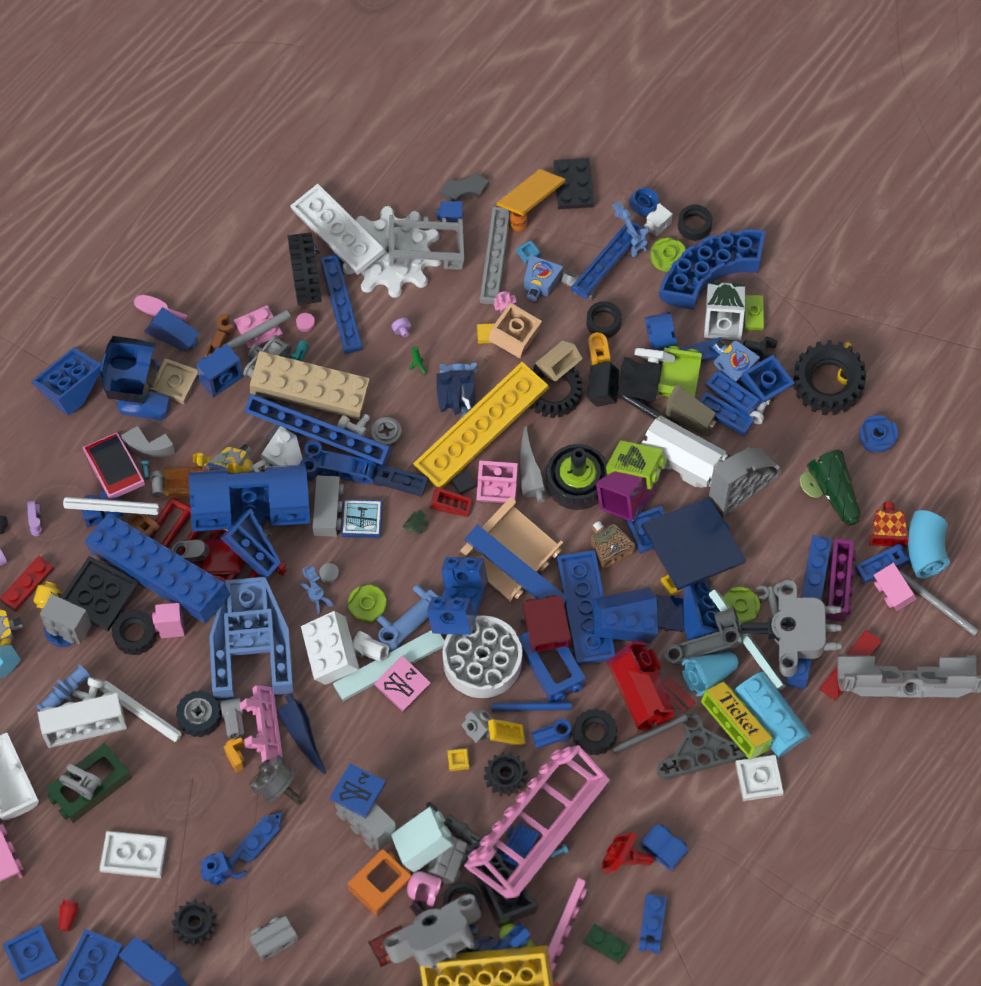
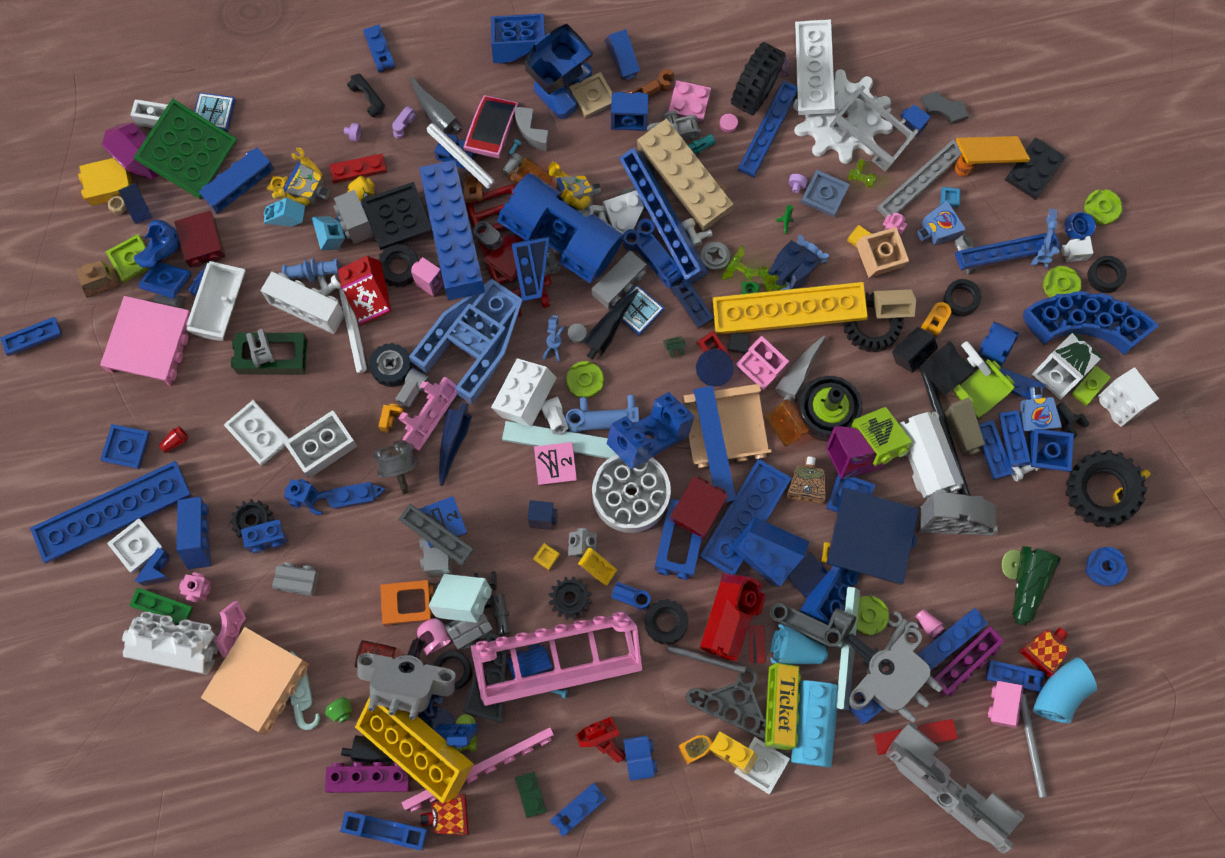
camera: 40 degrees right, 10 degrees up
bright pink piece [134,295,189,322] -> none
light grey piece [223,310,291,350] -> none
blue bar [492,702,572,711] -> none
none -> blue bracket [241,520,288,554]
none -> white brick [284,410,358,479]
none -> medium azure slope [312,216,345,250]
none -> red slope [338,256,392,325]
none -> dark grey tile [398,504,475,566]
none -> dark grey piece [410,76,462,134]
none -> dark blue brick [527,500,558,530]
none -> black piece [582,289,639,360]
none -> rock [678,735,713,765]
none -> clear blue tile [696,349,734,387]
none -> yellow piece [709,731,758,775]
none -> clear neon green piece [721,245,782,292]
none -> green plate [740,281,760,295]
none -> clear orange bracket [765,399,809,447]
none -> sand blue plate [801,169,850,217]
none -> clear neon green piece [848,159,876,188]
none -> bright pink cone [916,609,945,639]
none -> lime tile [1084,189,1122,225]
none -> white brick [1097,367,1159,427]

